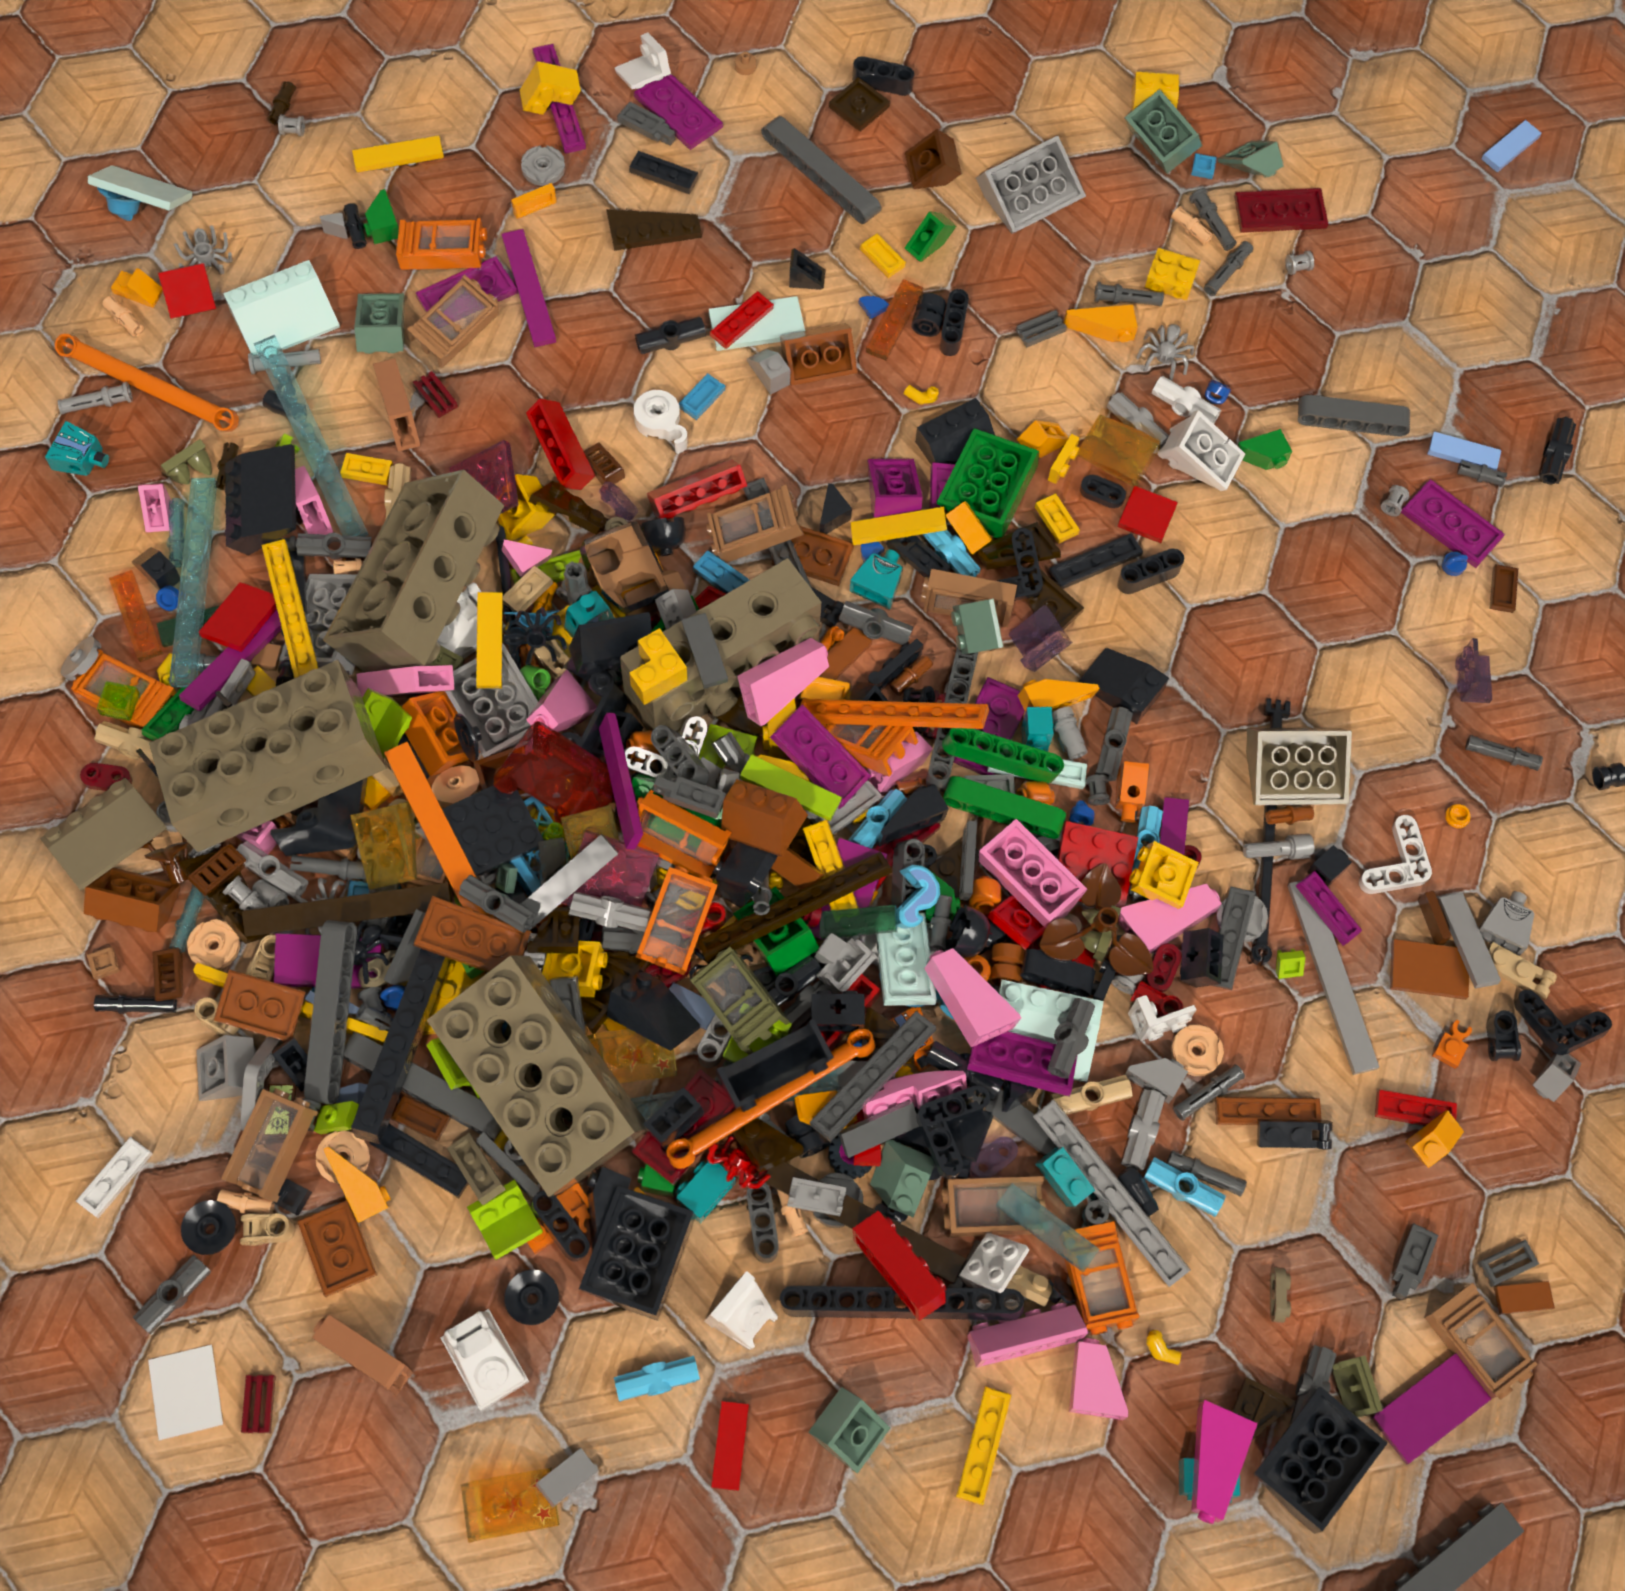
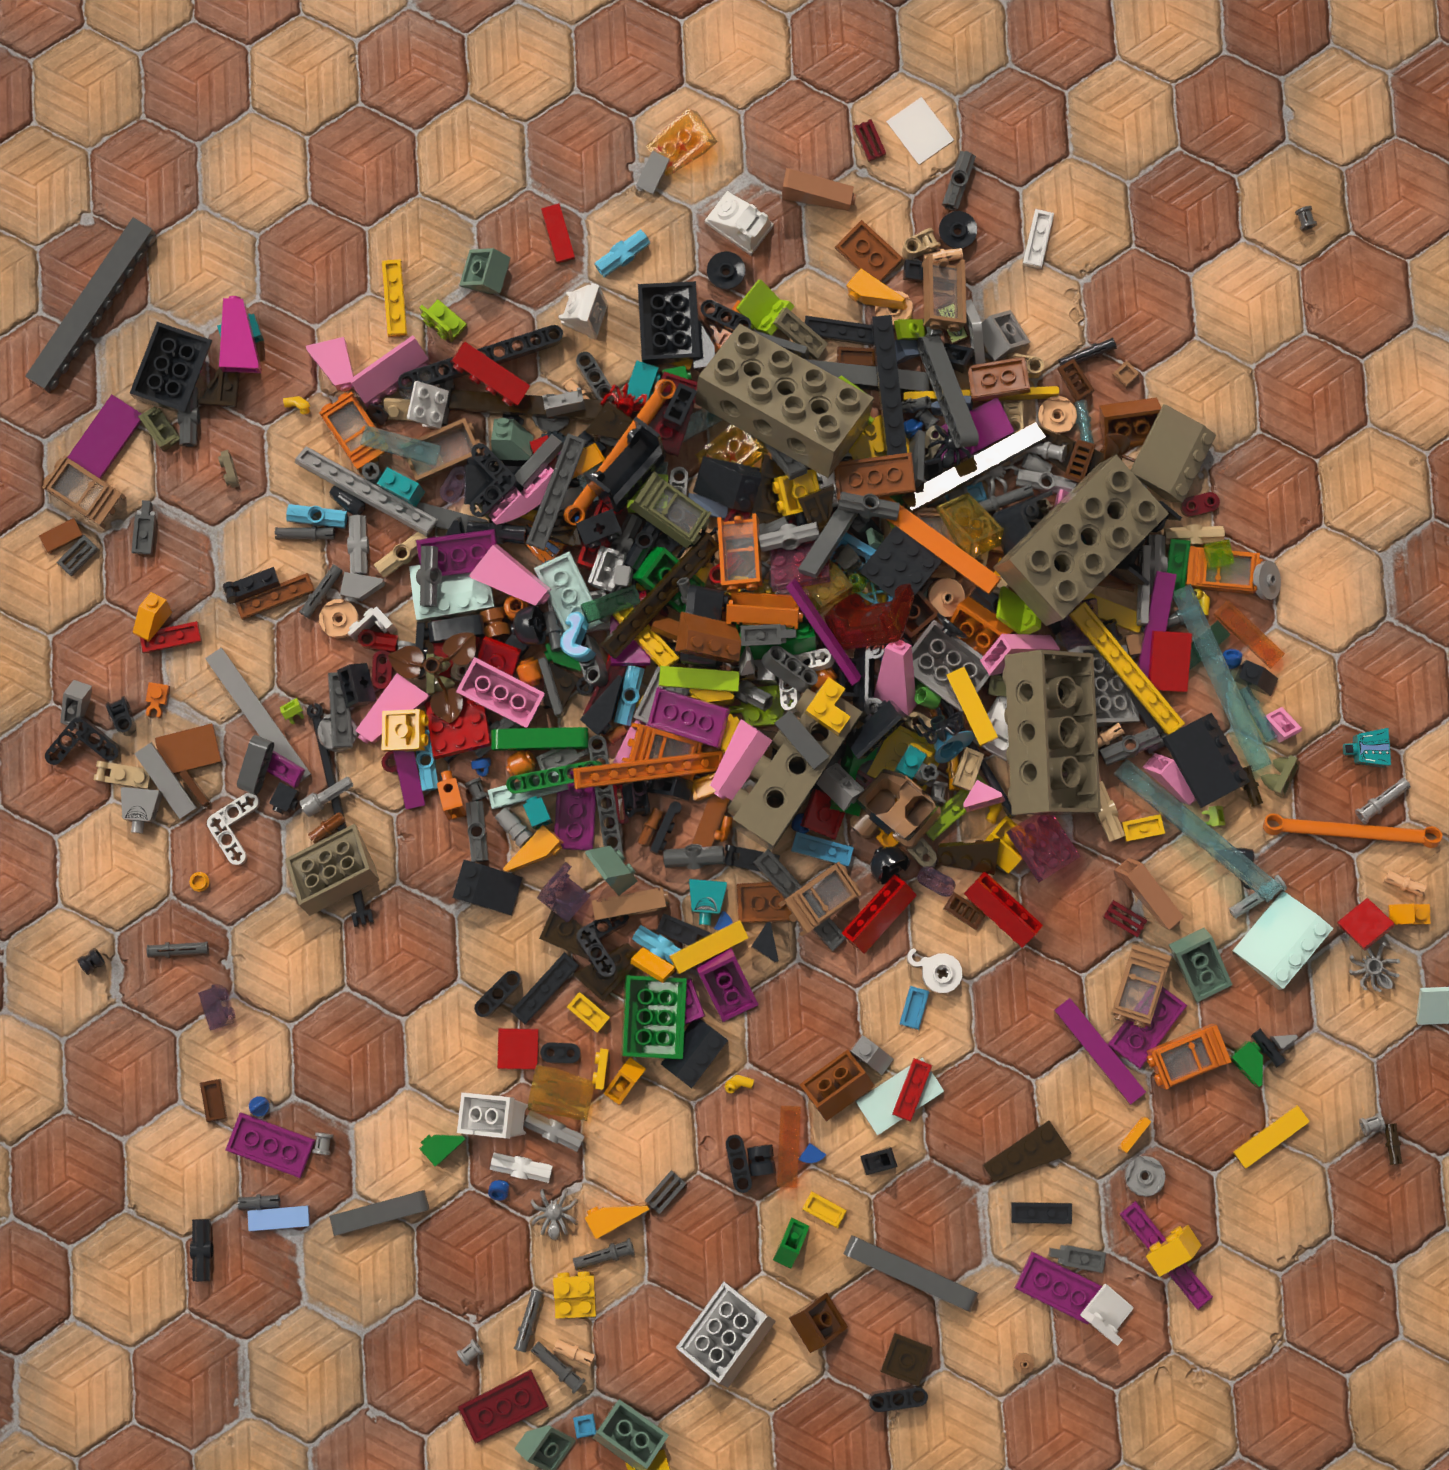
camera: 160 degrees right, 15 degrees up
black piece [635,317,706,354] -> none
none -> dark grey beam [237,735,274,795]
none -> lime bracket [419,299,467,342]

